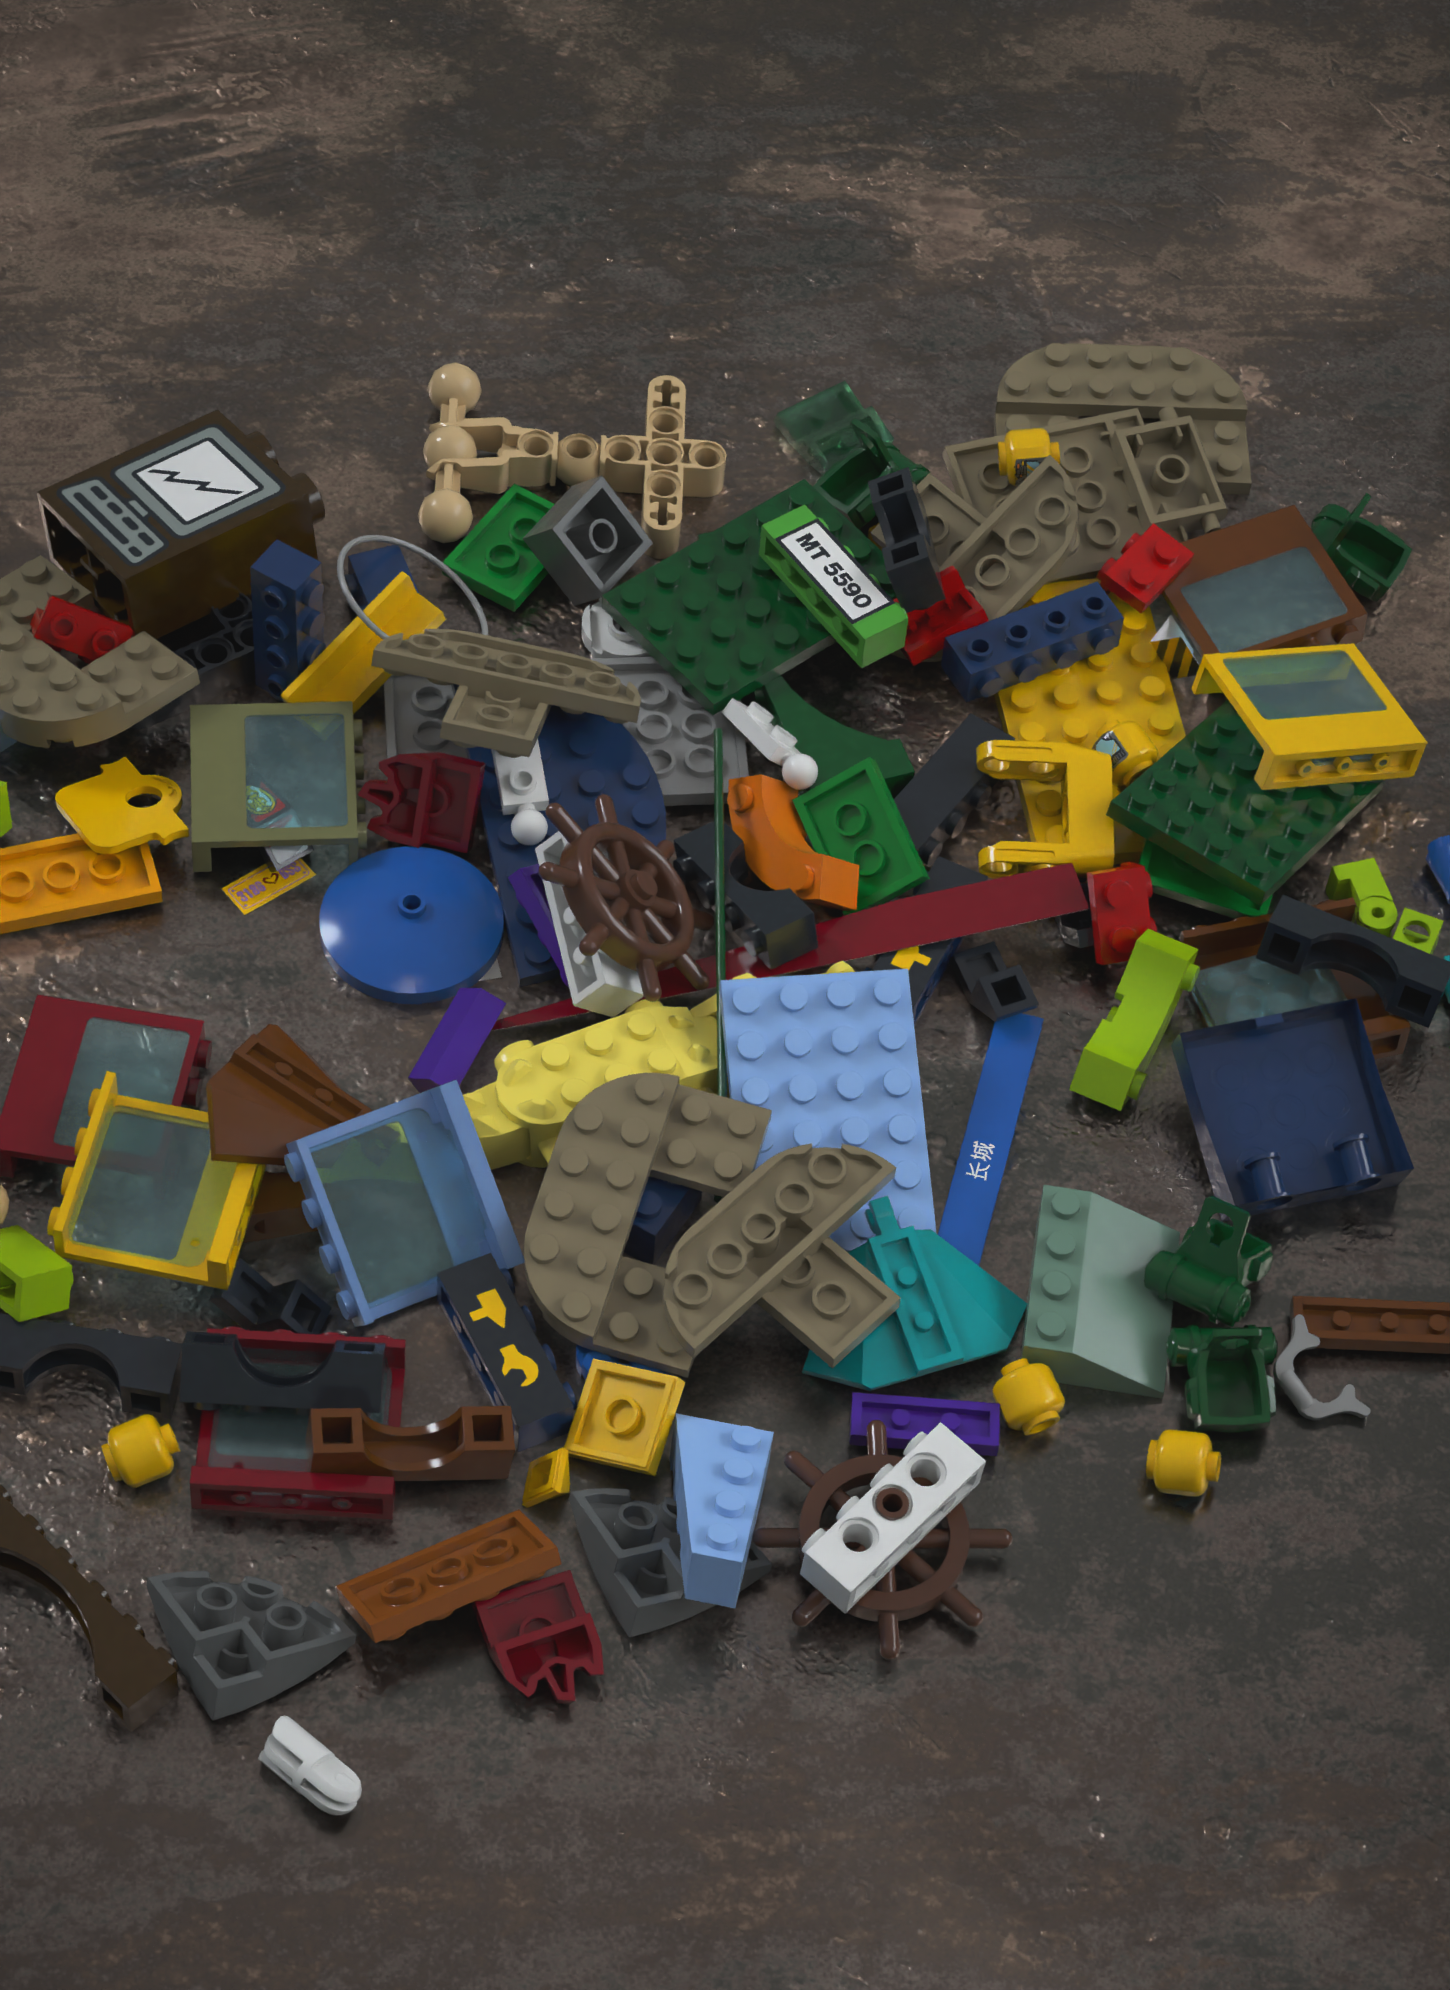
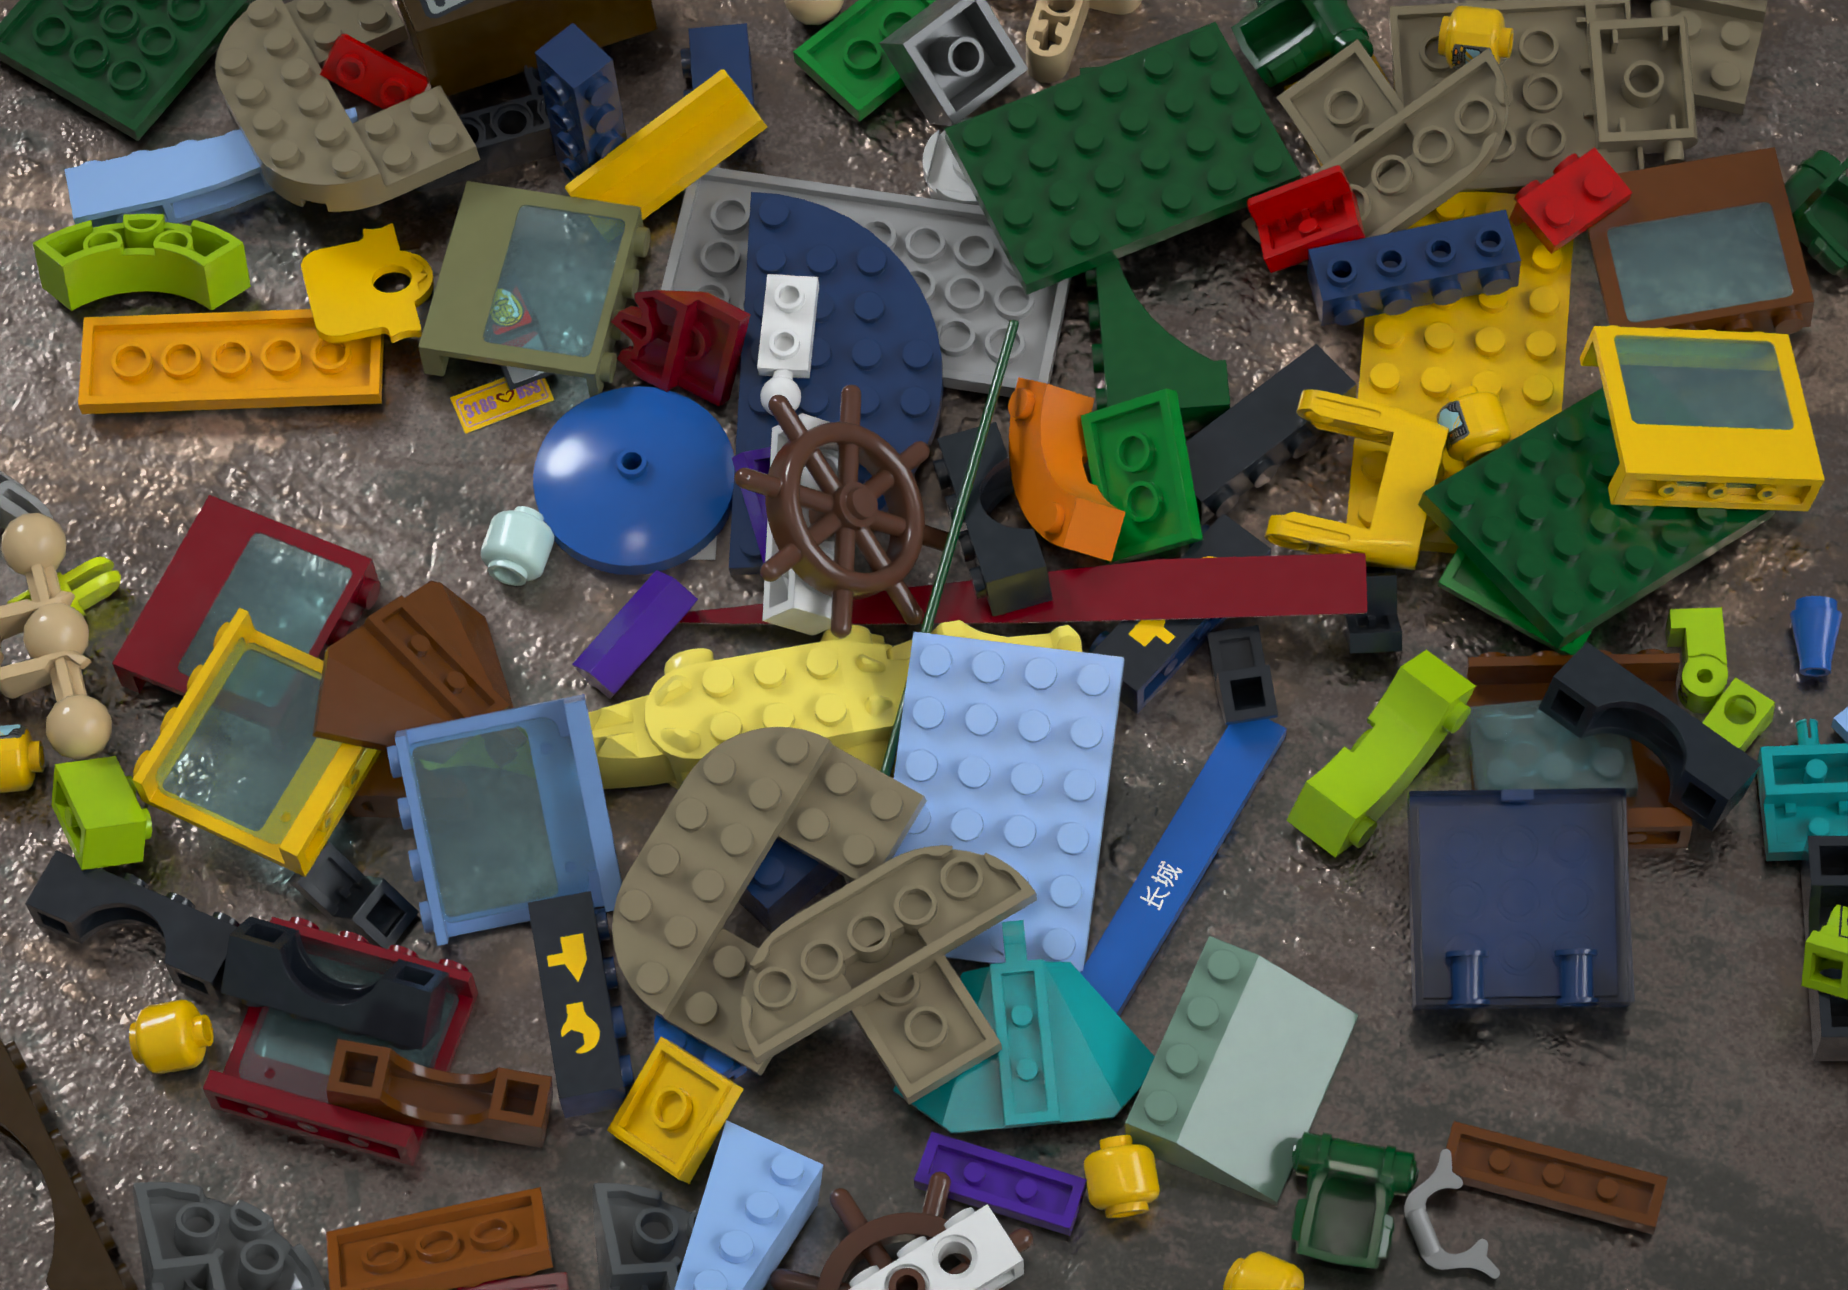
camera: 25 degrees right, 10 degrees up
light grey piece [337,535,488,640] -> none
dark tan plate [371,629,641,758] -> none
yellow slope [522,1447,570,1508] -> none
white plate [722,698,818,790] -> none
brick [759,505,908,668] -> none
black arch [868,467,946,613] -> none
red bracket [1087,862,1157,965] -> none
dark green piece [1144,1196,1273,1327] -> none
sticker [1150,614,1200,679] -> none
none -> light aqua head [480,506,554,586]

